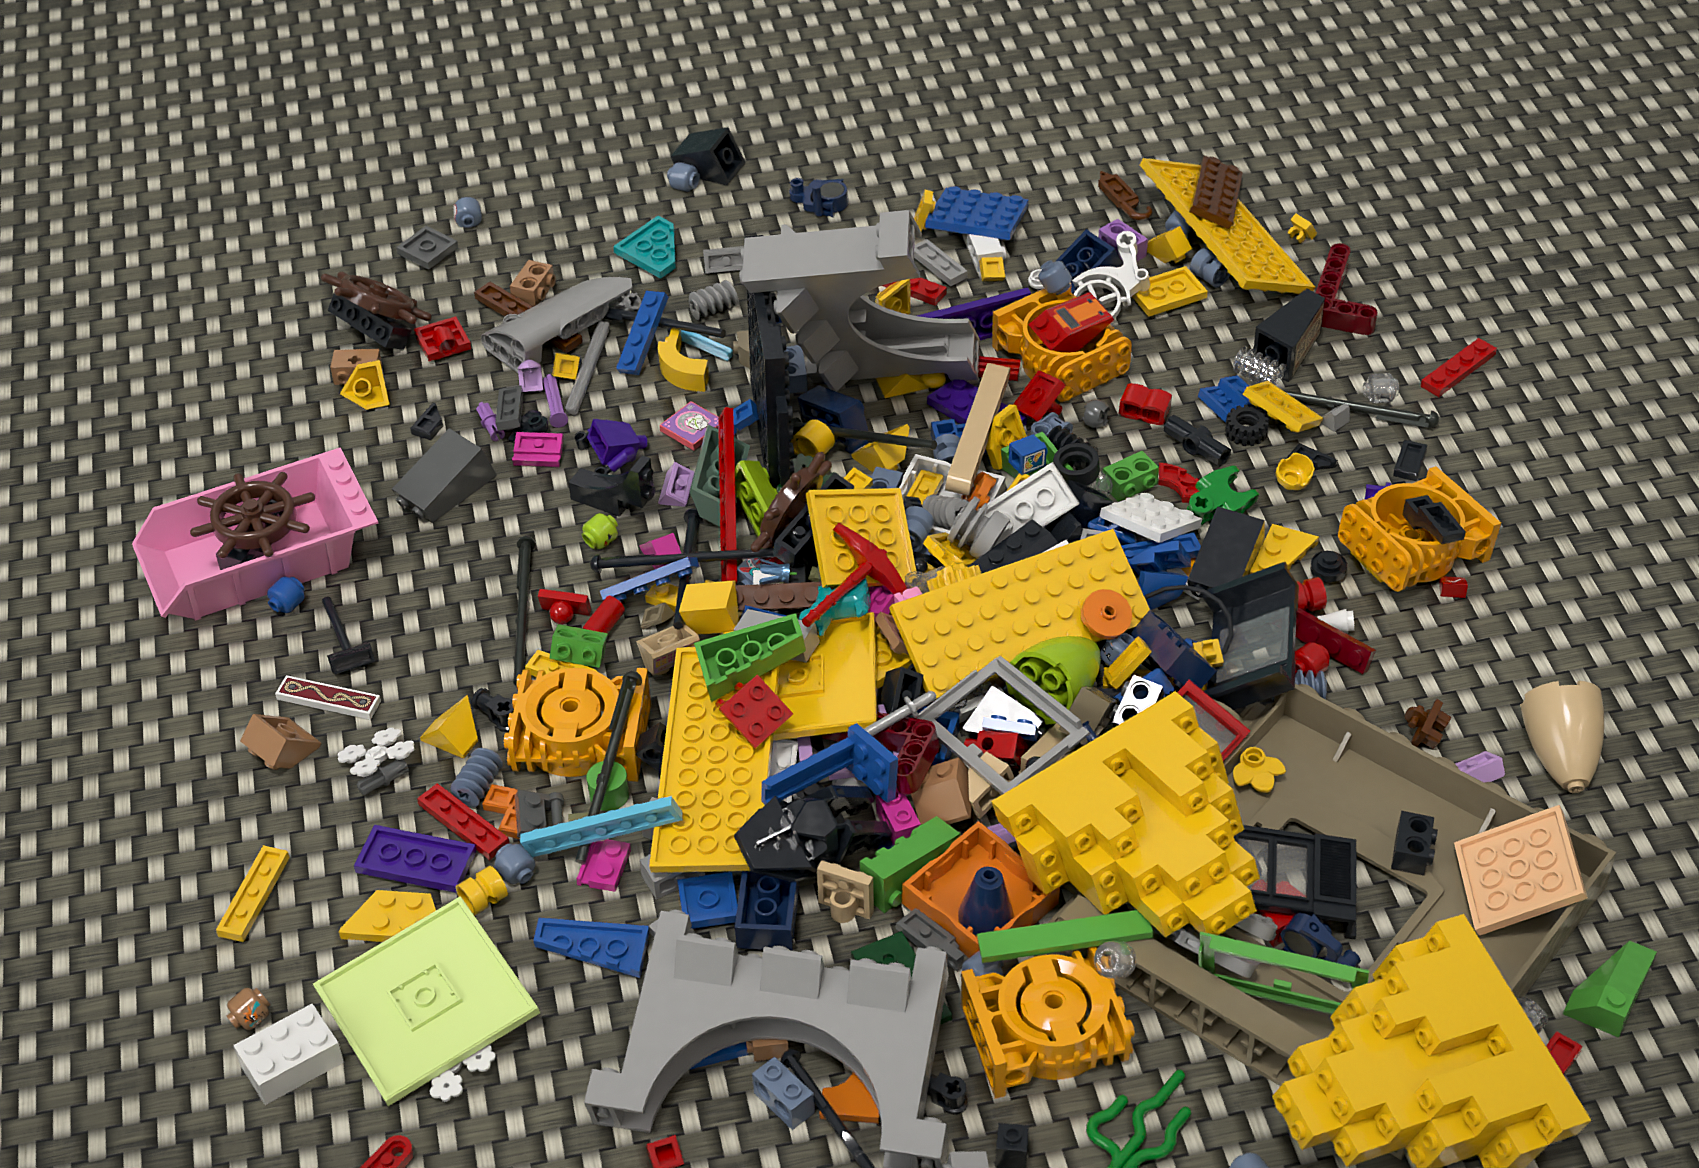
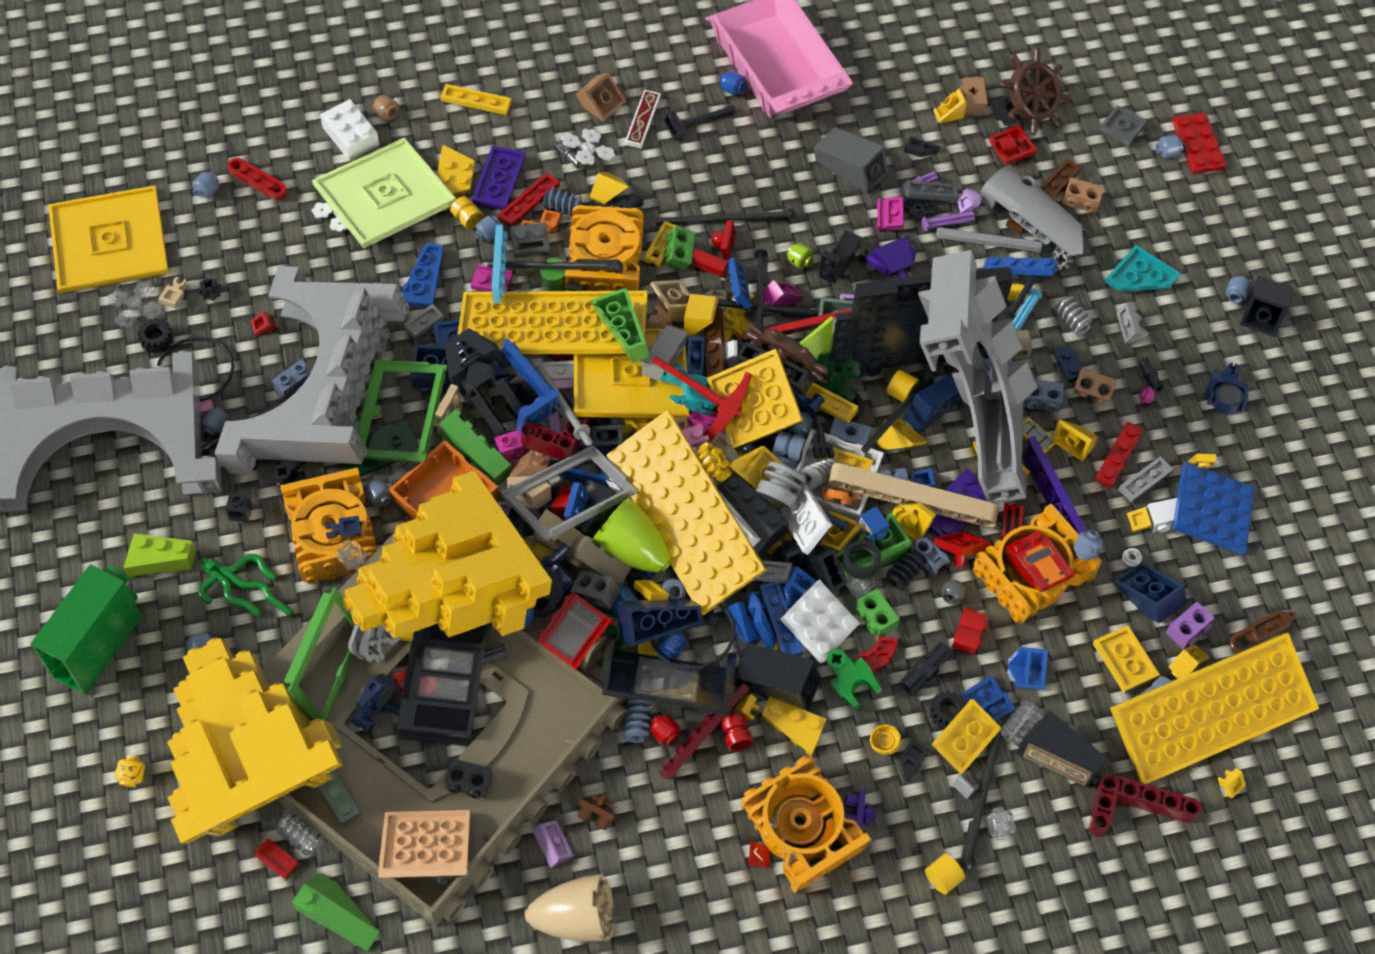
camera: 85 degrees right, 15 degrees up
reddish brown brick [190,472,315,570] -> none
yellow tile [552,353,580,380] -> none
red plate [715,674,793,749] -> none
flat silver piece [759,559,797,585] -> none
dark blue cone [958,867,1014,936] -> none
bright green tile [977,910,1153,963] -> none
white piece [1072,231,1150,319] -> none
orange plate [1081,589,1132,640] -> none
reddish brown plate [1189,155,1243,229] -> none
yellow tile [1192,639,1224,668] -> none
yellow plate [1233,747,1286,793] -> none
black plate [1310,550,1348,582] -> none
white cone [1317,609,1355,634] -> none
black tile [1393,440,1428,481] -> none
black slope [1402,495,1465,544] -> none
red plate [1421,338,1497,397] -> none
none -> dark blue plate [325,516,362,539]
none -> bright green door [357,360,448,462]
none -> yellow piece [925,854,965,895]
none -> blue slope [1008,647,1048,690]
none -> red plate [1172,112,1227,174]

